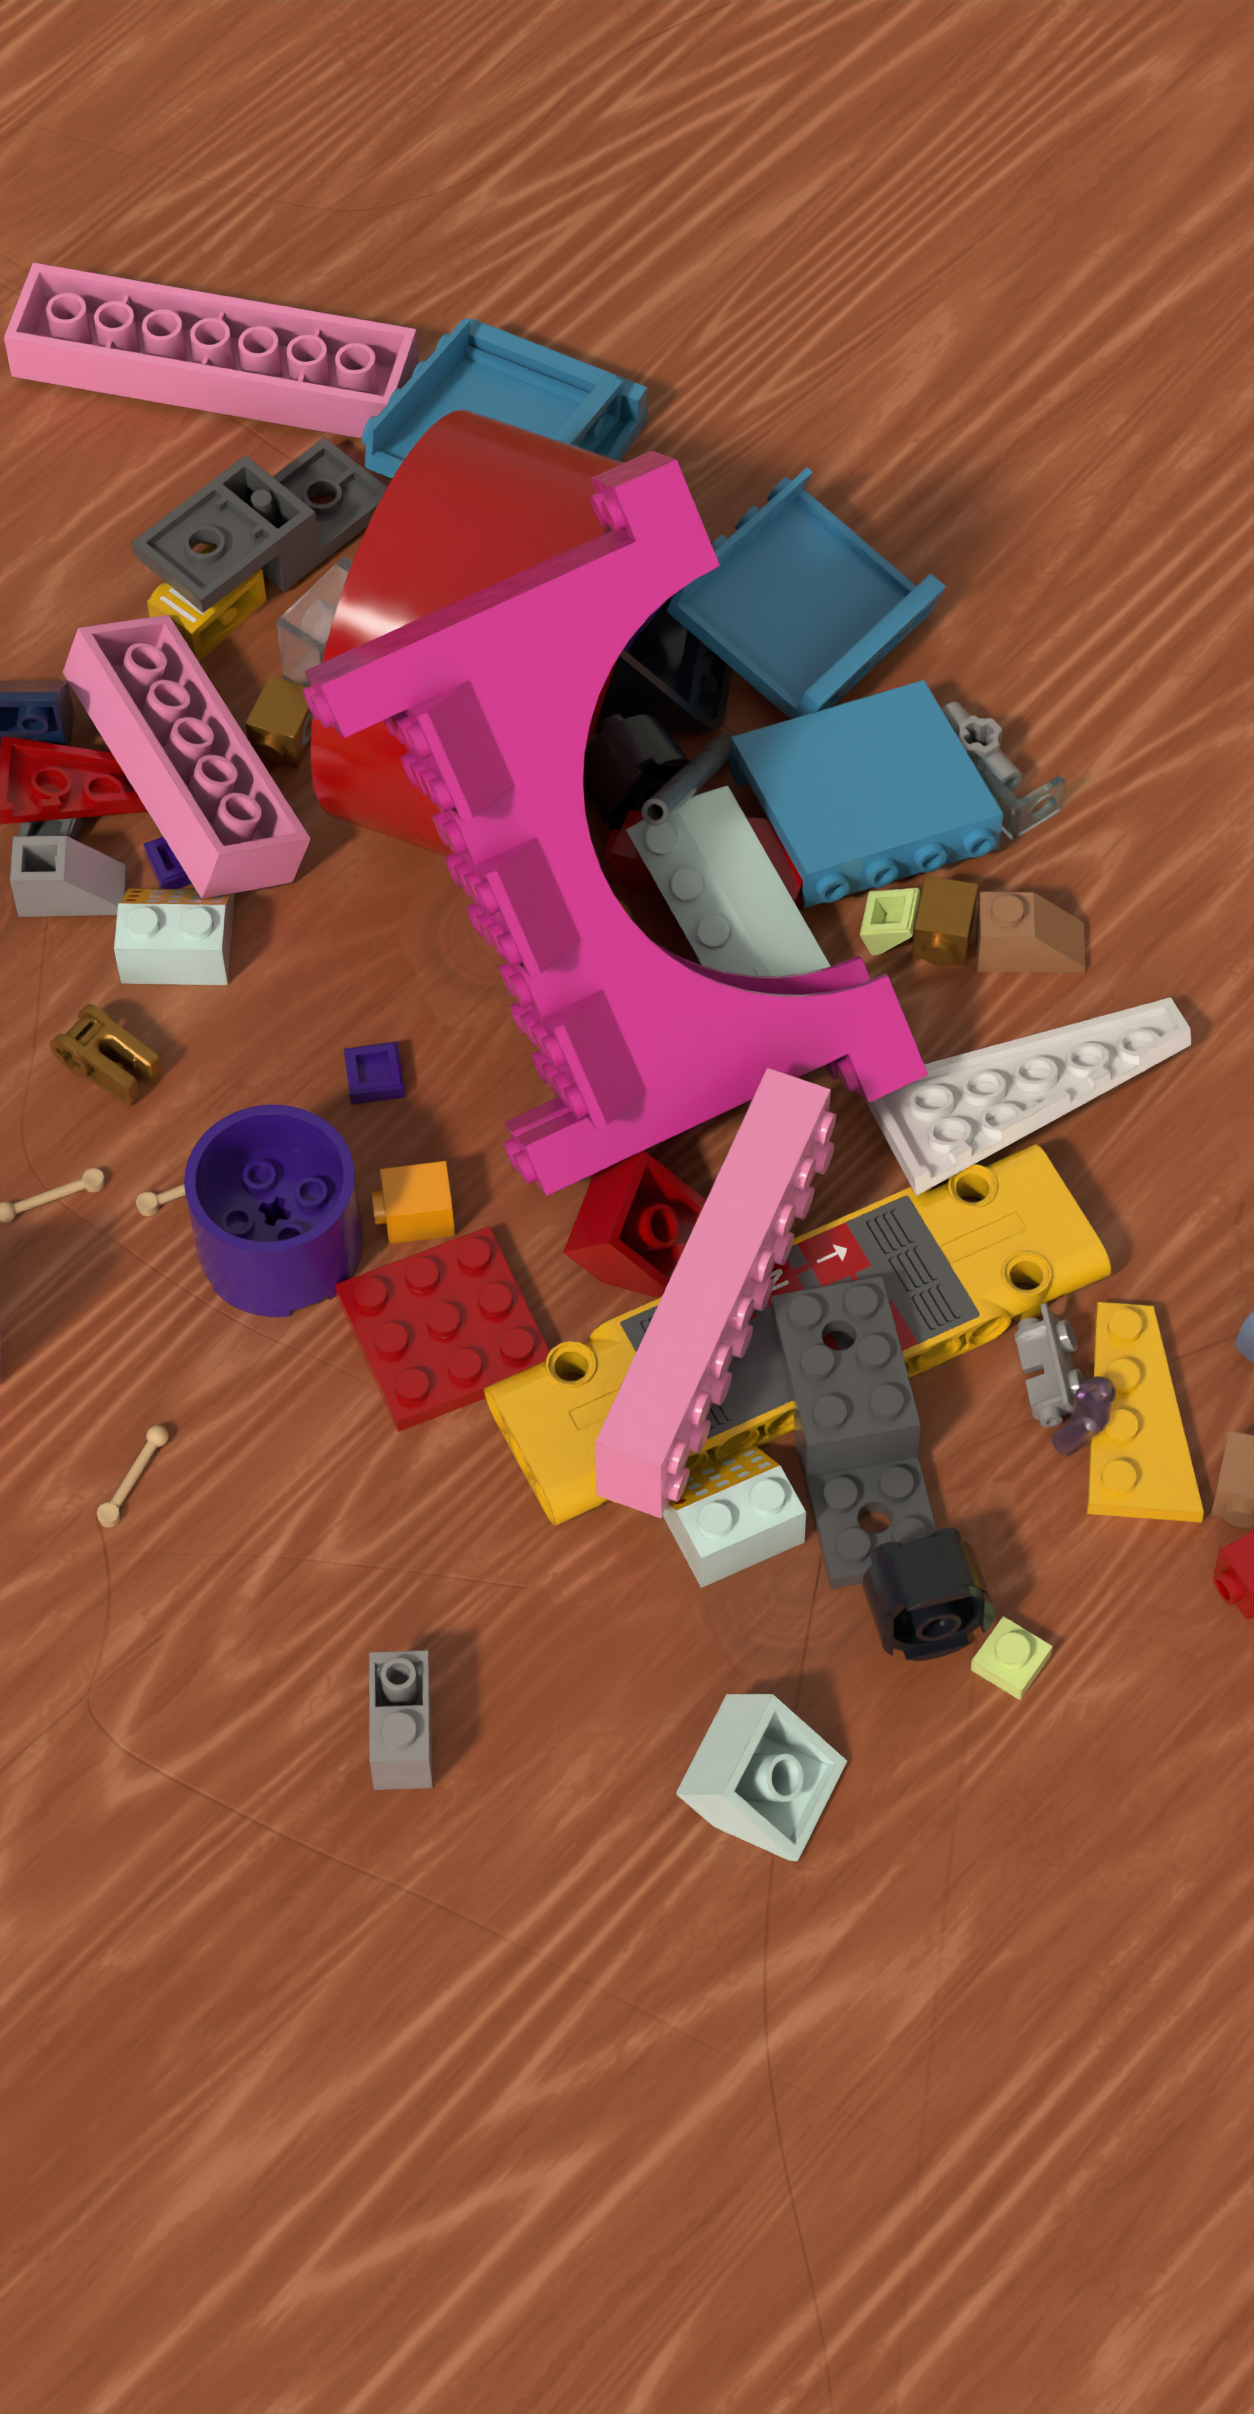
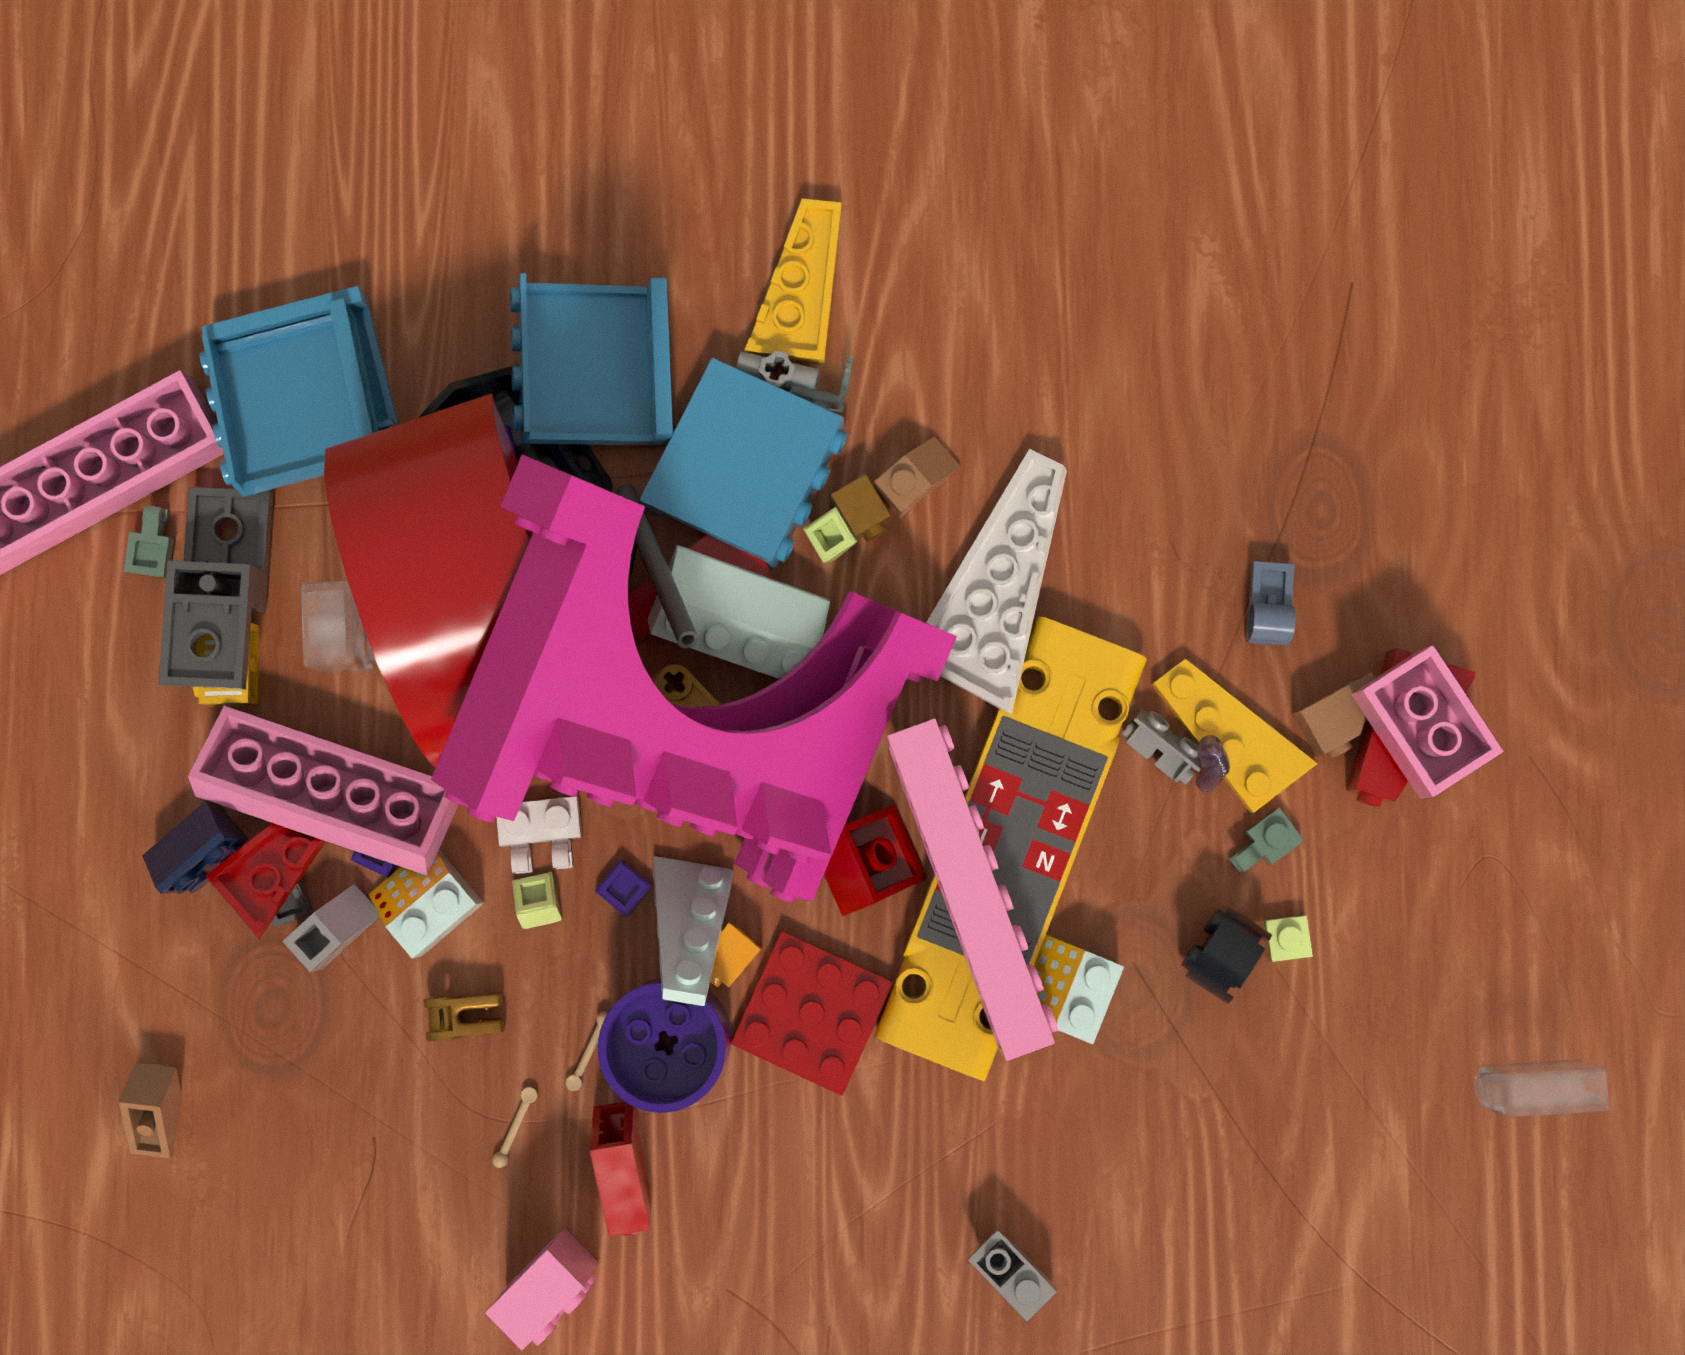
camera: 40 degrees left, 25 degrees up
tan hinge [97,1425,169,1528] -> none
pearl gold brick [245,676,313,768] -> none
light aqua slope [676,1694,847,1861] -> none
dark grey bracket [770,1276,937,1589] -> none
none -> sand green plate [123,505,174,578]
none -> white plate [496,796,582,874]
none -> yellowish green slope [512,872,562,929]
none -> slope [590,1101,651,1237]
none -> light aqua wing [652,856,734,1006]
none -> yellow wing [744,198,842,363]
none -> sand green plate [1229,807,1304,872]
none -> clear brick [1474,1060,1609,1117]

